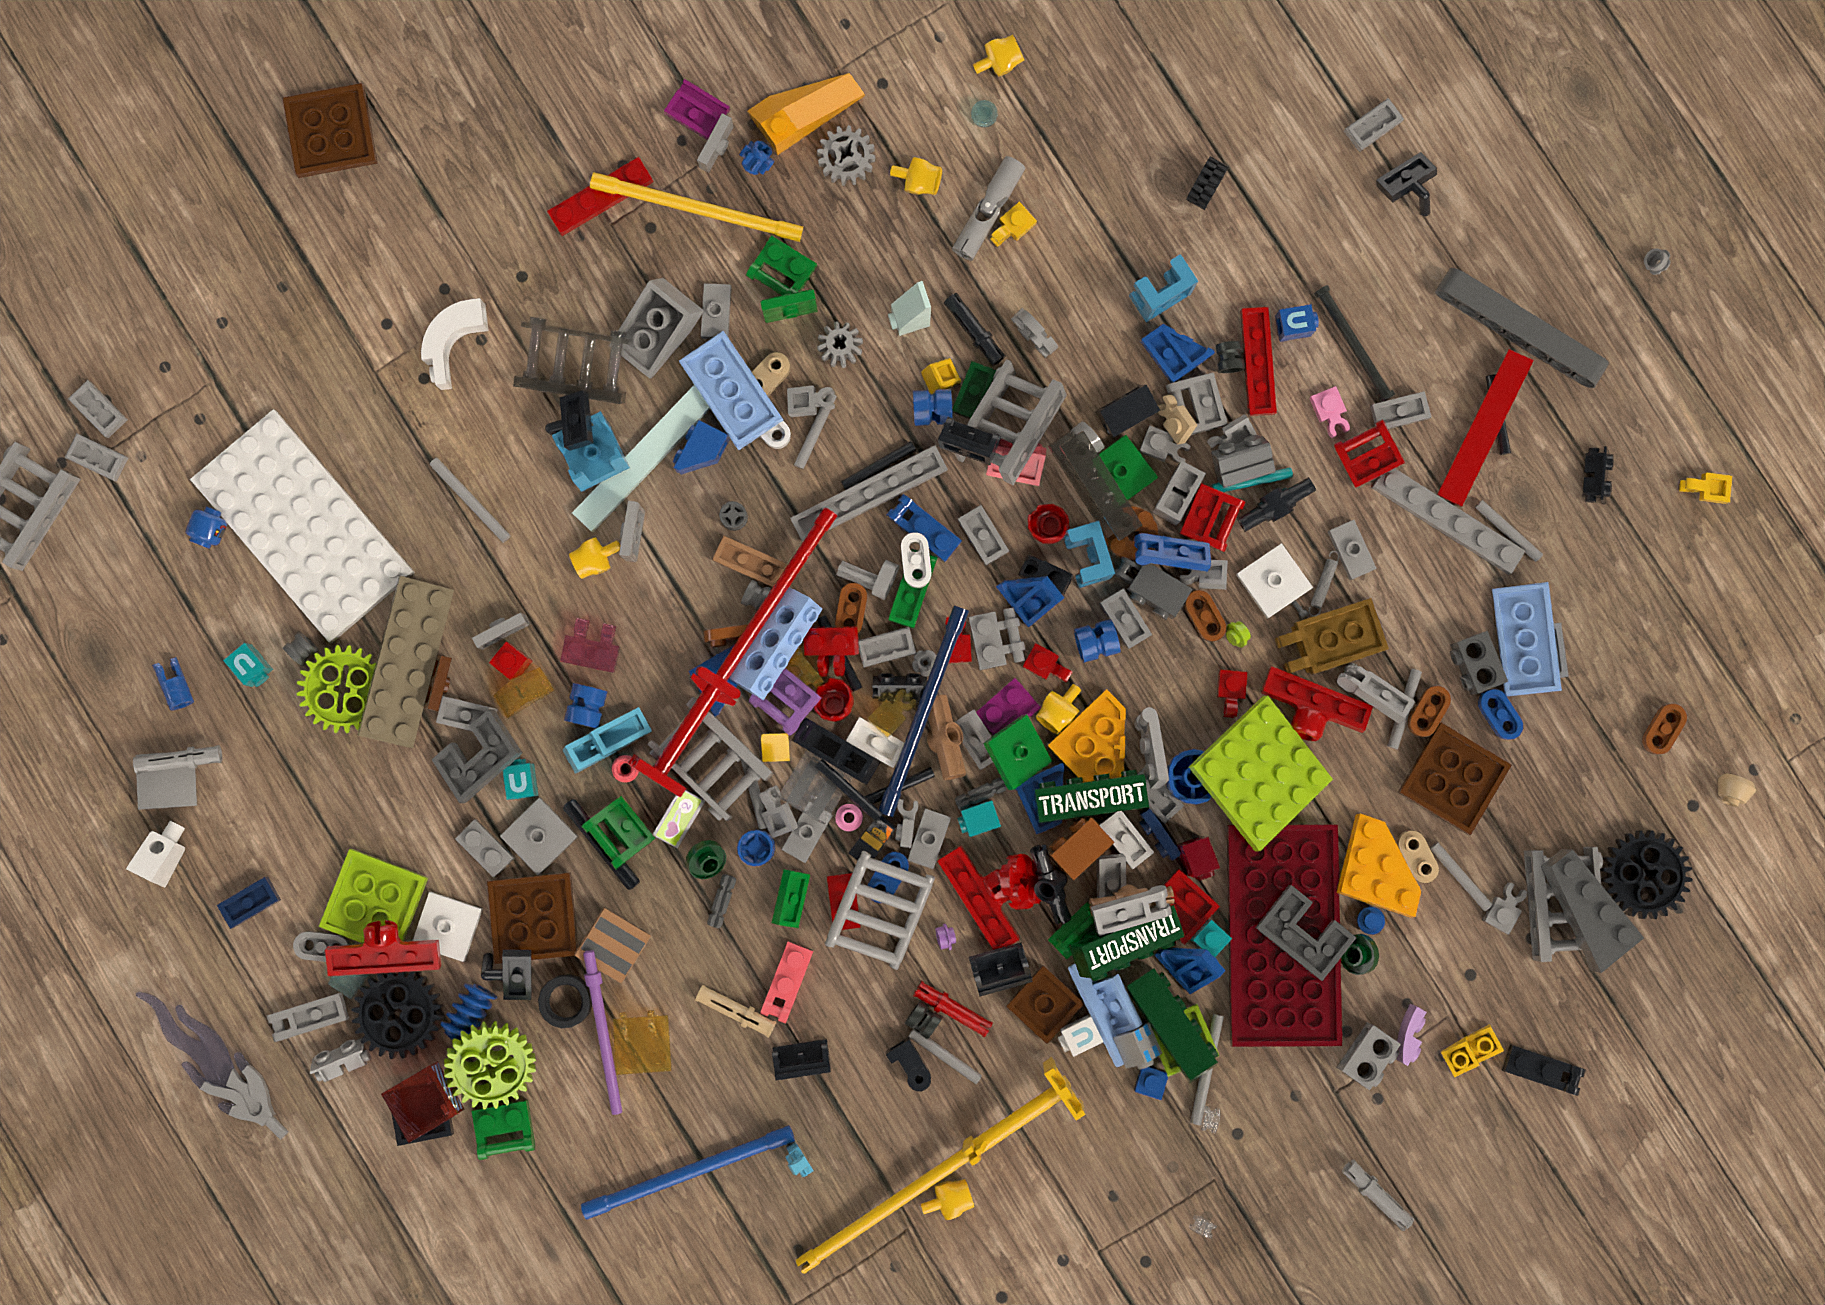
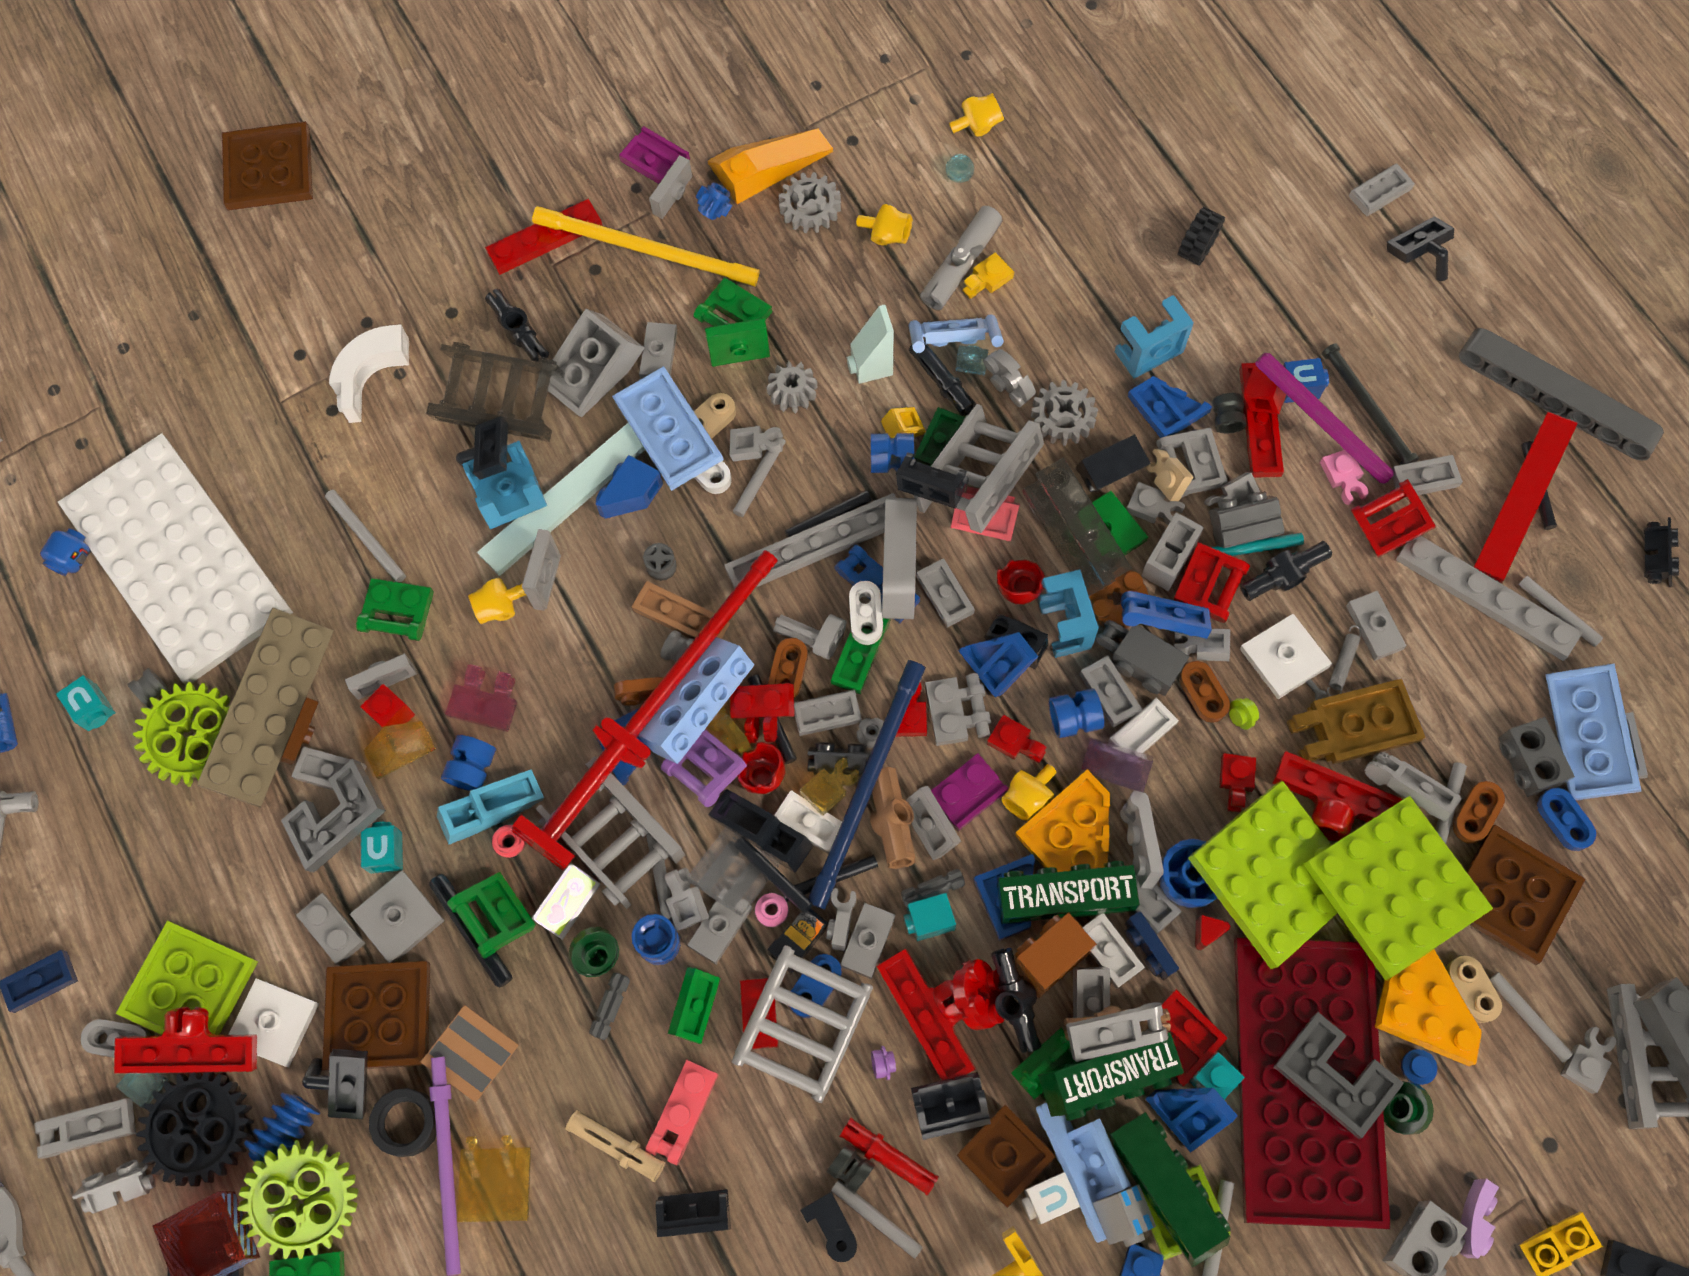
camera: 10 degrees right, 15 degrees down
yellow slope [761,733,790,762] -> none
green plate [983,715,1052,790] -> none
dark red brick [1176,836,1220,881] -> none
none -> green plate [356,578,434,641]
none -> black pin [485,289,549,365]
none -> light grey beam [882,498,917,619]
none -> light blue plate [908,315,1004,353]
none -> clear light blue plate [956,345,989,375]
none -> light grey gear [1031,380,1098,446]
none -> clear purple slope [1081,737,1154,793]
none -> white tile [1109,698,1179,764]
none -> red slope [1195,915,1231,951]
none -> red brick [1244,364,1286,414]
none -> magenta axle [1255,352,1394,484]
none -> lime plate [1303,796,1493,981]

